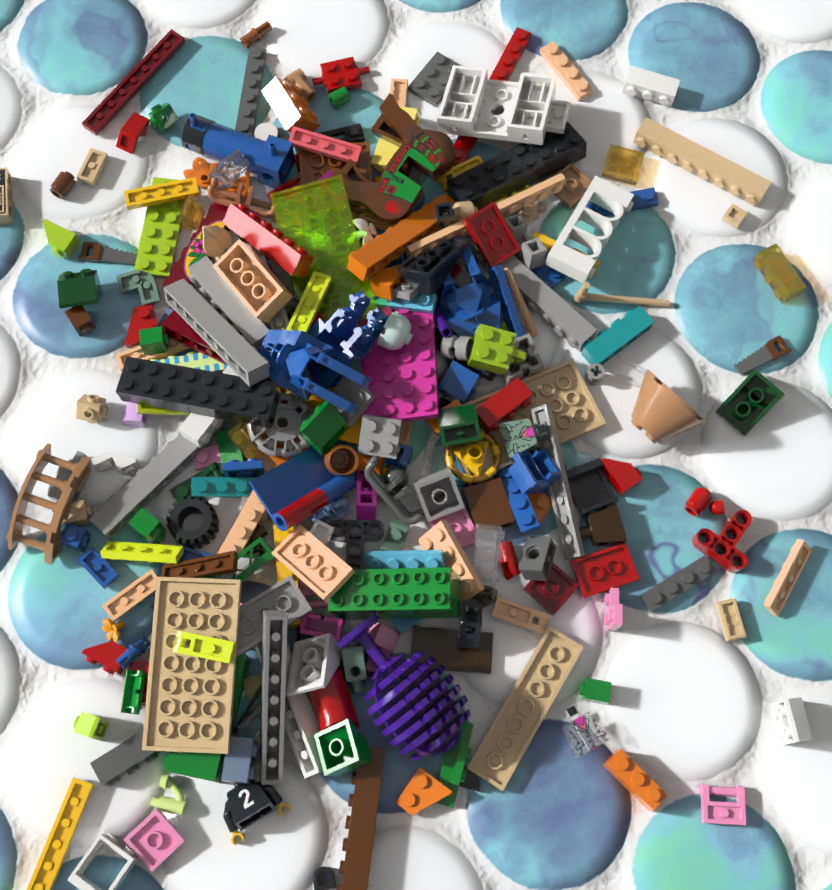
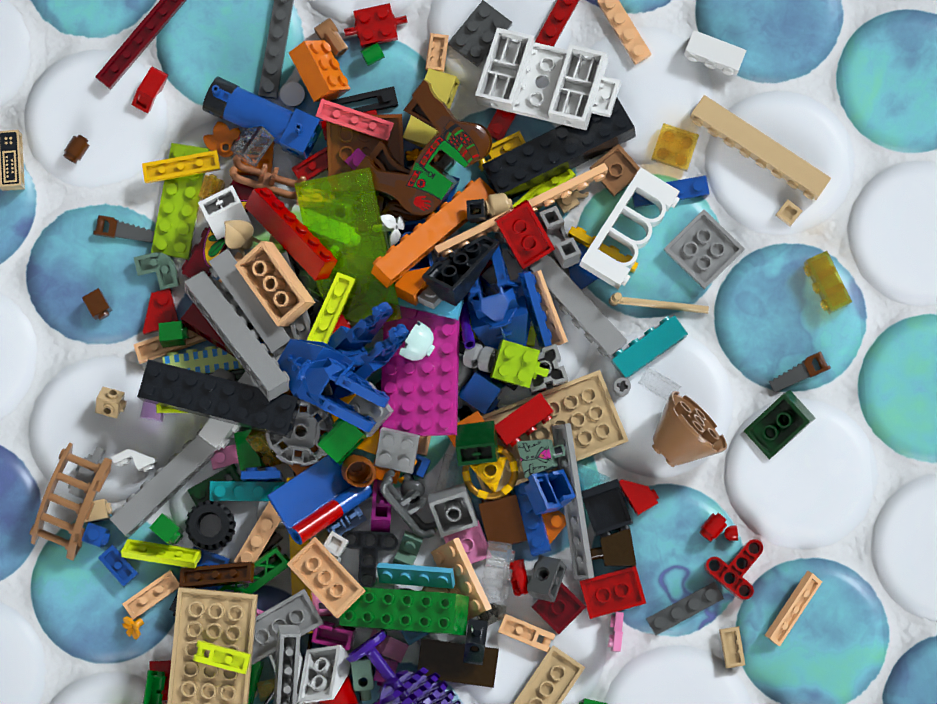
camera: 10 degrees right, 10 degrees up
lime slope [43,219,80,259] -> none
dark green slope [57,268,102,309] -> none
tan plate [76,148,109,186] -> none
red slope [82,641,127,675] -> none
blue piece [116,636,151,669] -> none
green brick [148,103,179,131] -> none
none -> white slope [198,186,251,241]
none -> light grey plate [664,209,745,290]

